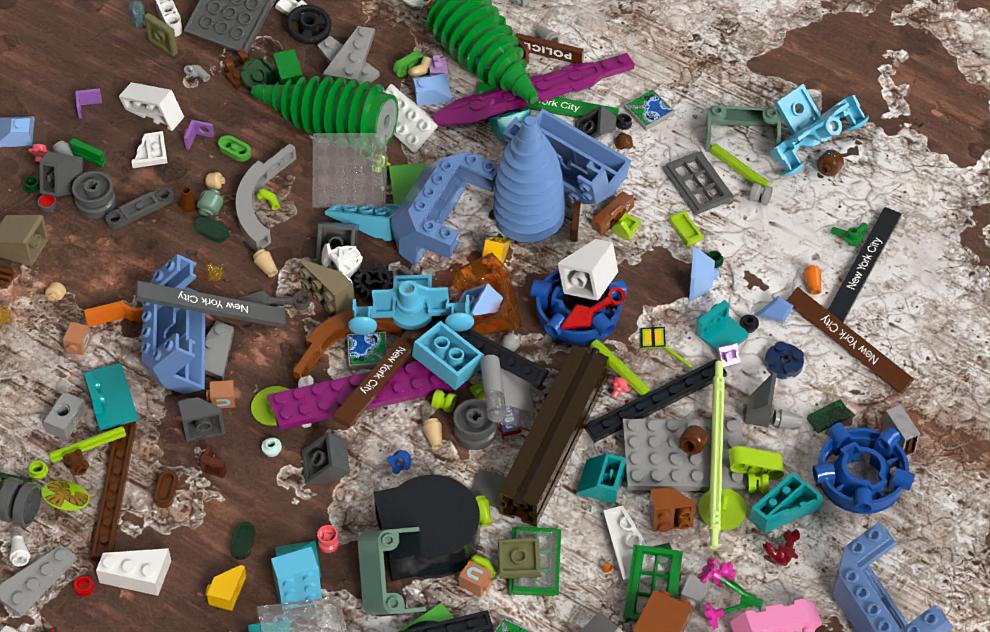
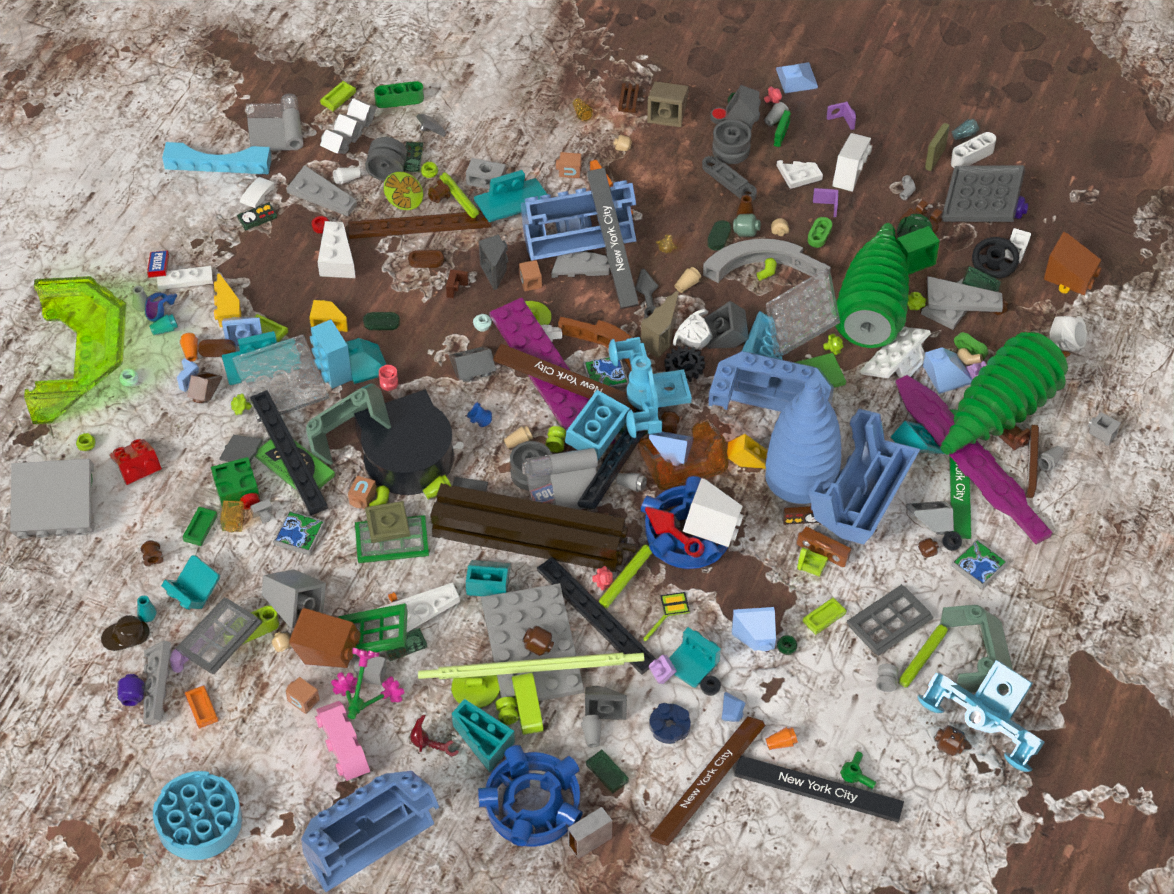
camera: 80 degrees right, 0 degrees up
dark orange slope [649,487,695,532] -> none
none -> clear green tile [962,266,1001,292]

